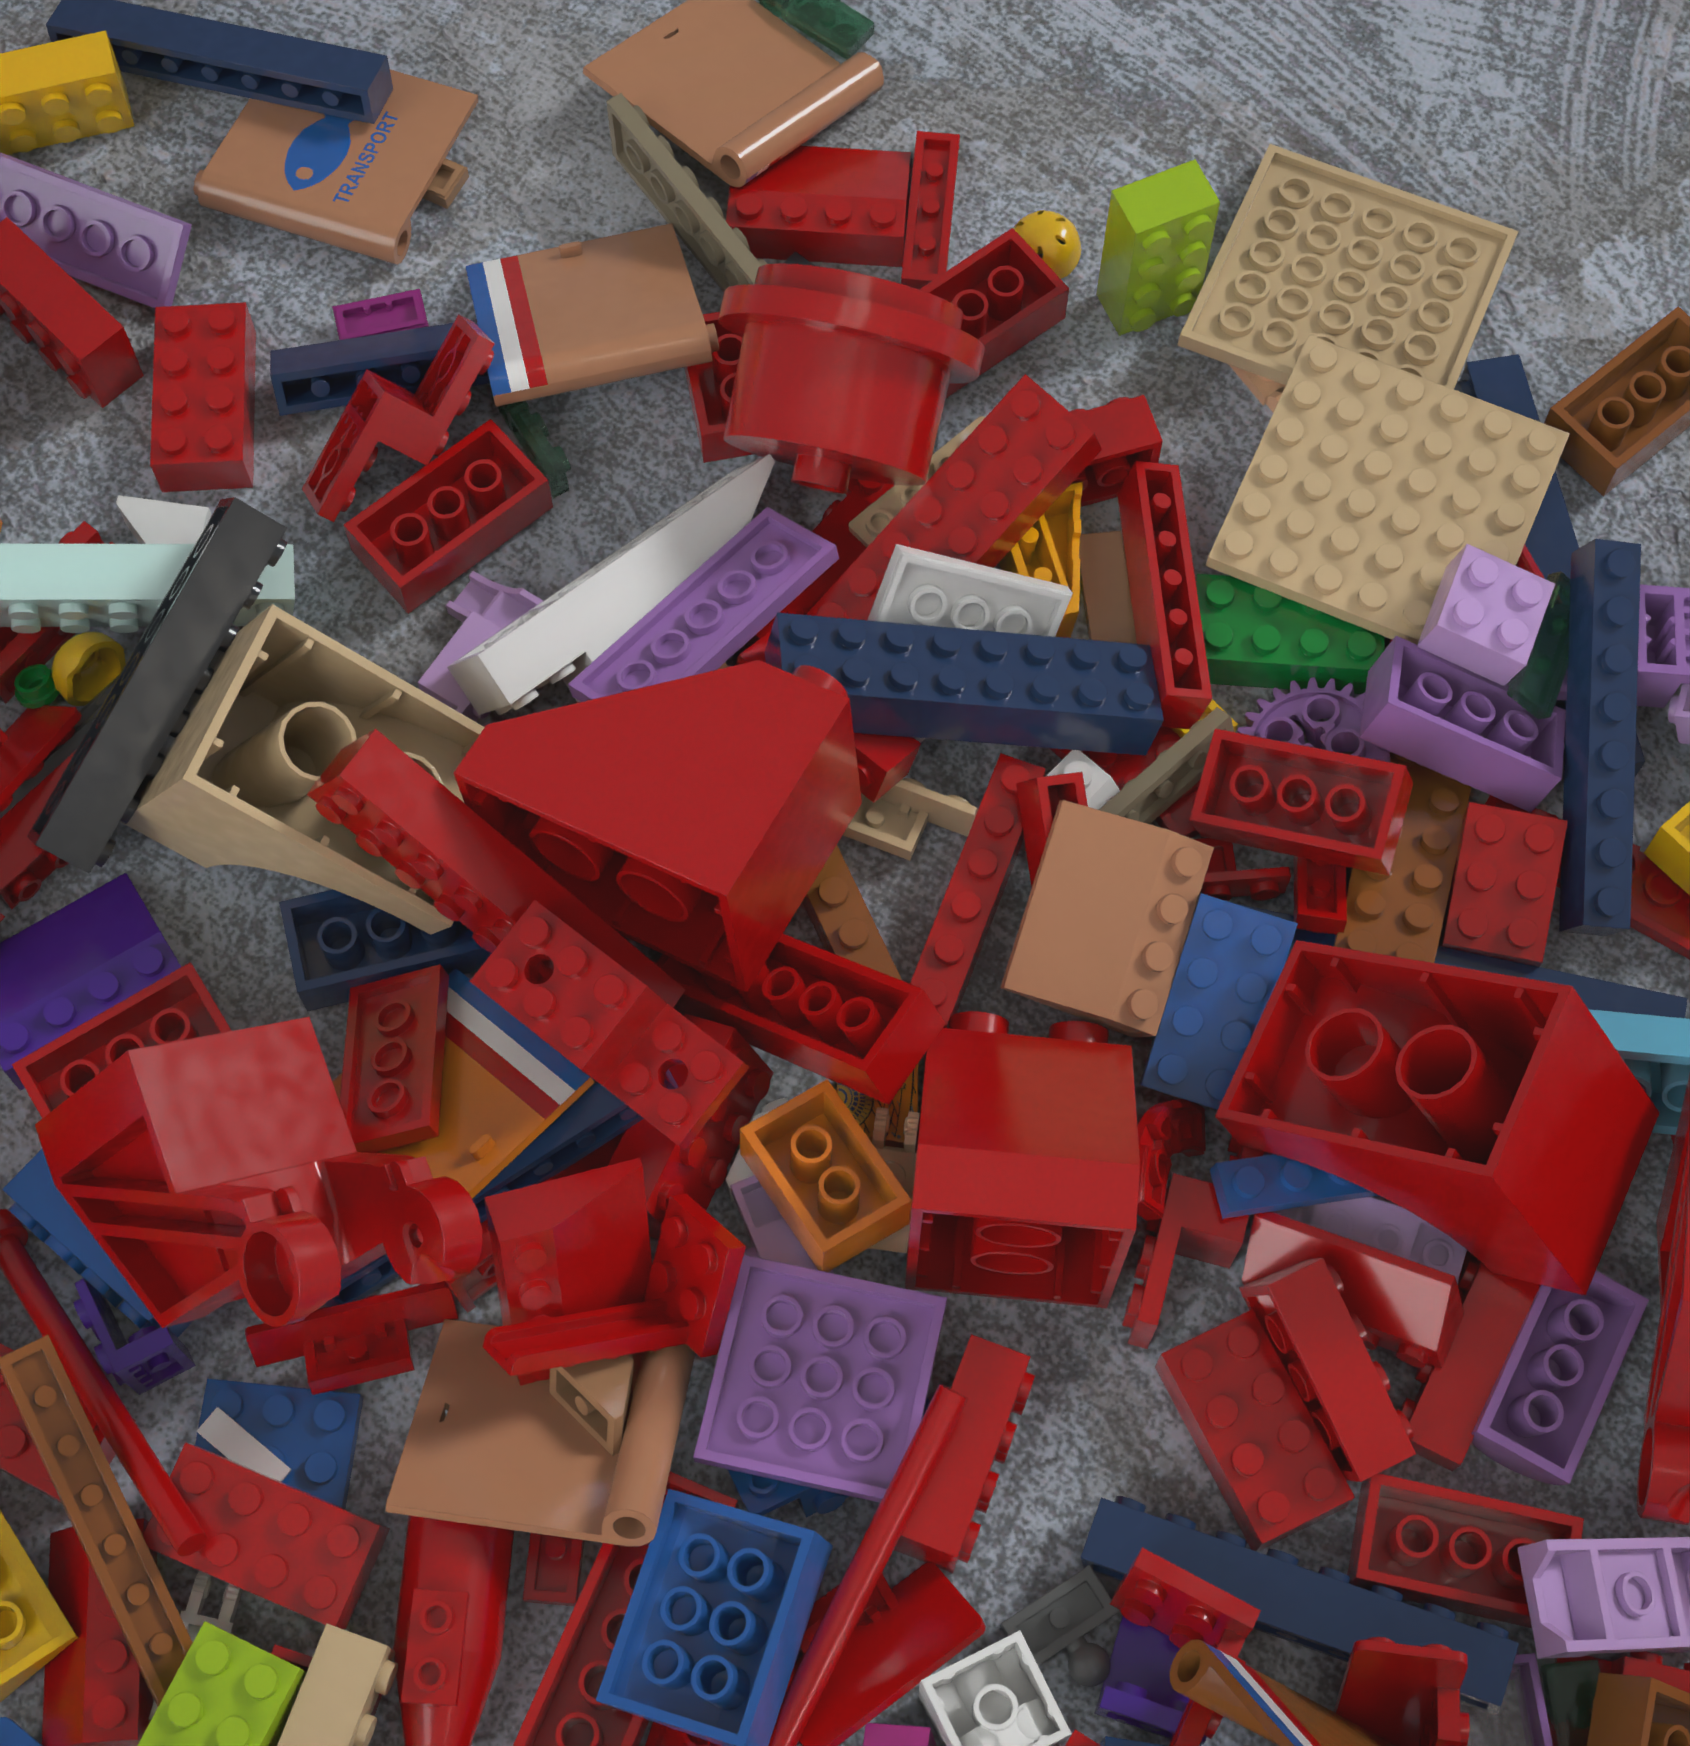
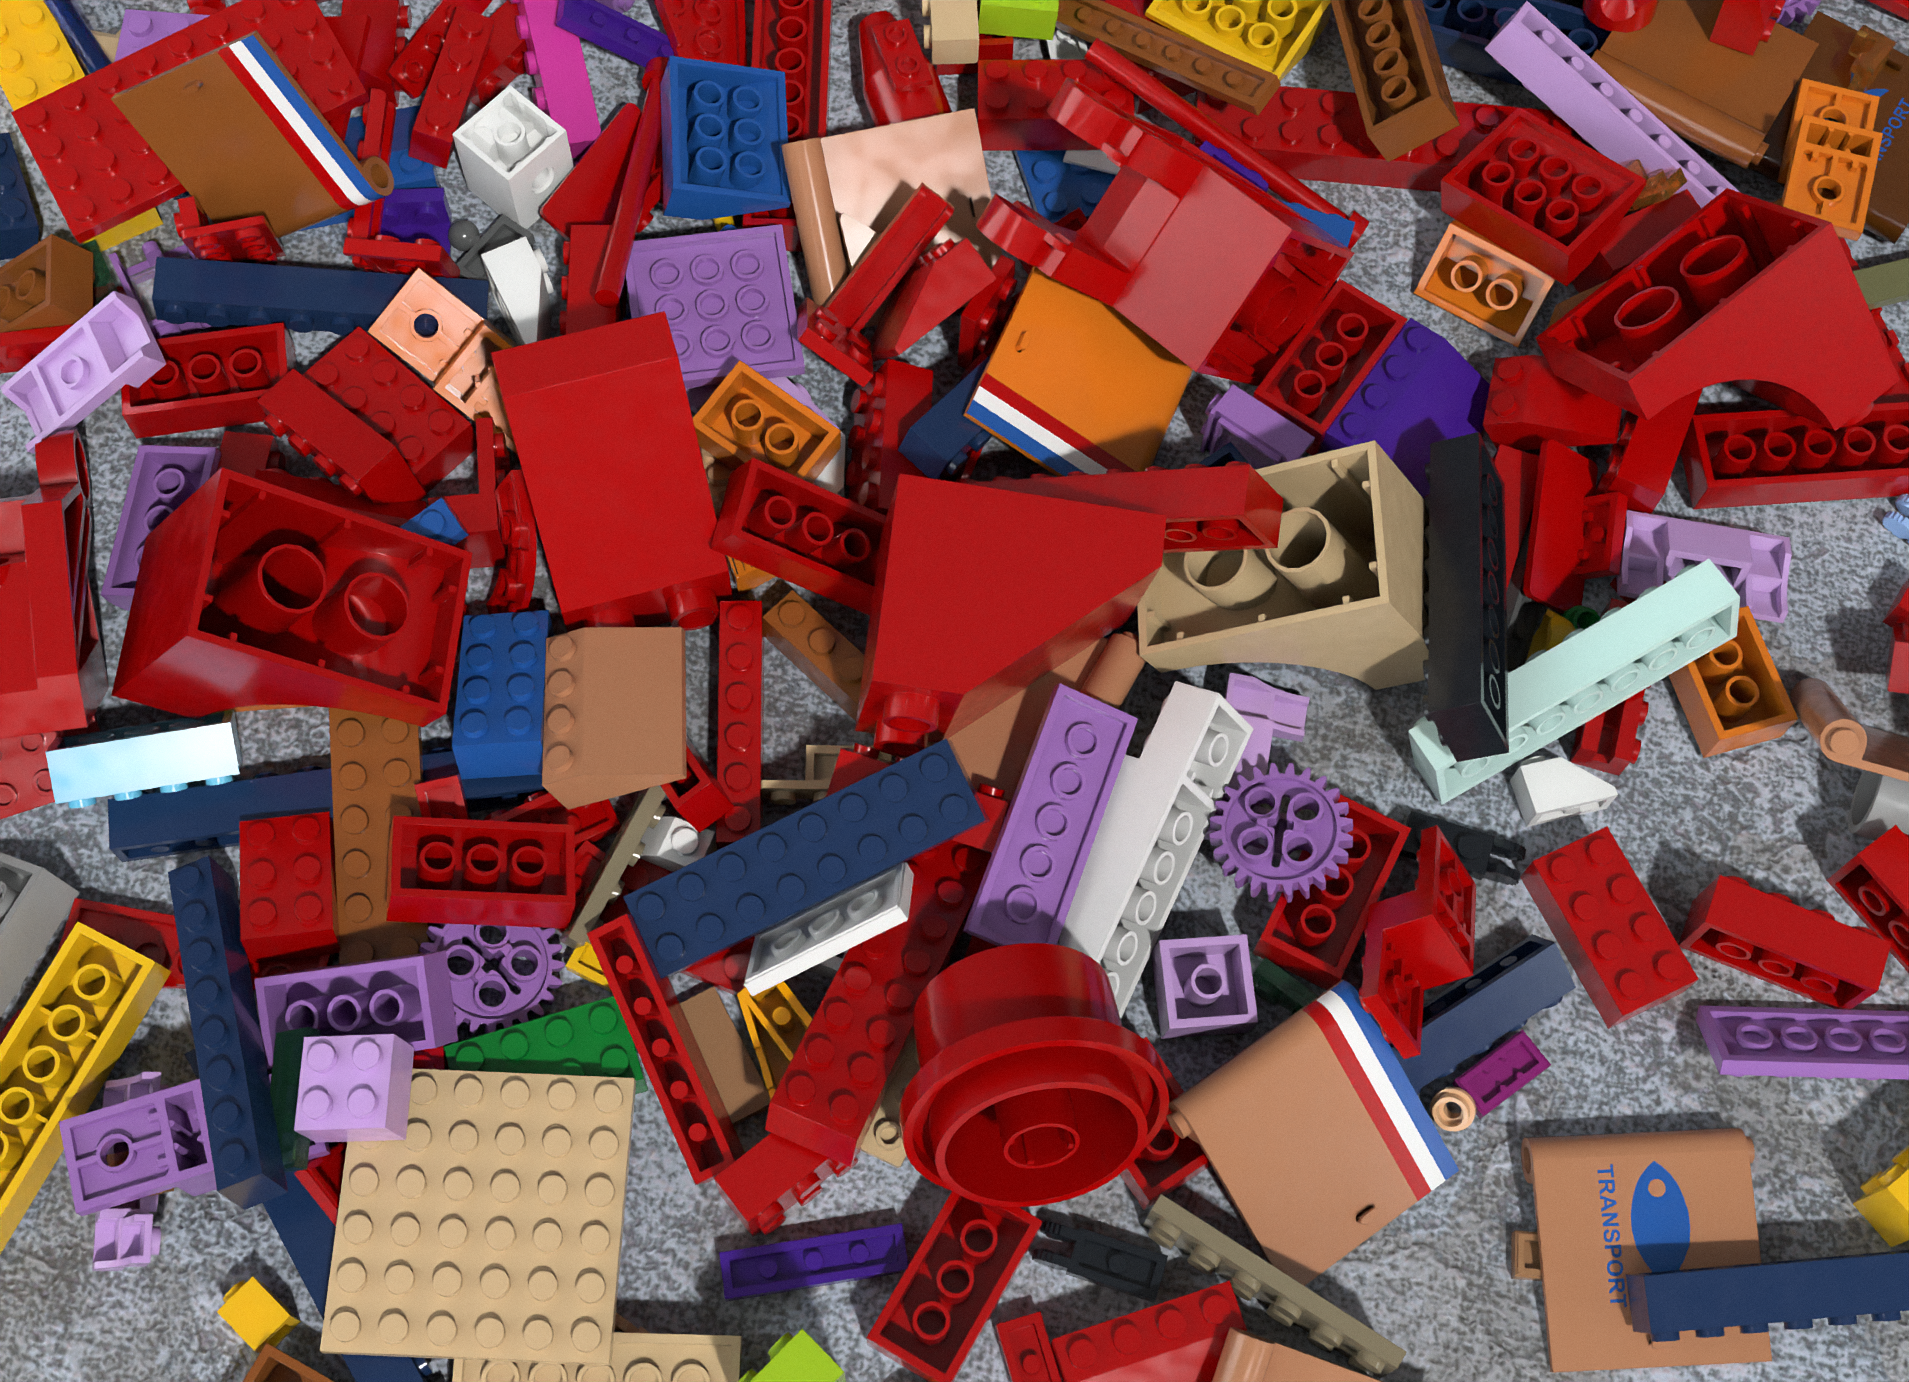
camera: 155 degrees right, 0 degrees up
red plate [339,964,449,1153] -> none
red bracket [470,900,750,1151] -> none
none -> yellow brick [217,1276,301,1354]
none -> bracket [368,267,518,454]
none -> white slope [481,236,554,346]
none -> dark purple plate [719,1223,909,1302]
none -> lavender brick [1151,934,1258,1039]
none -> medium lavender window [1200,384,1315,469]
none -> medium lavender gear [1209,763,1353,903]
none -> black hinge [1399,811,1526,886]
none -> light nougat plate [1430,1087,1476,1132]

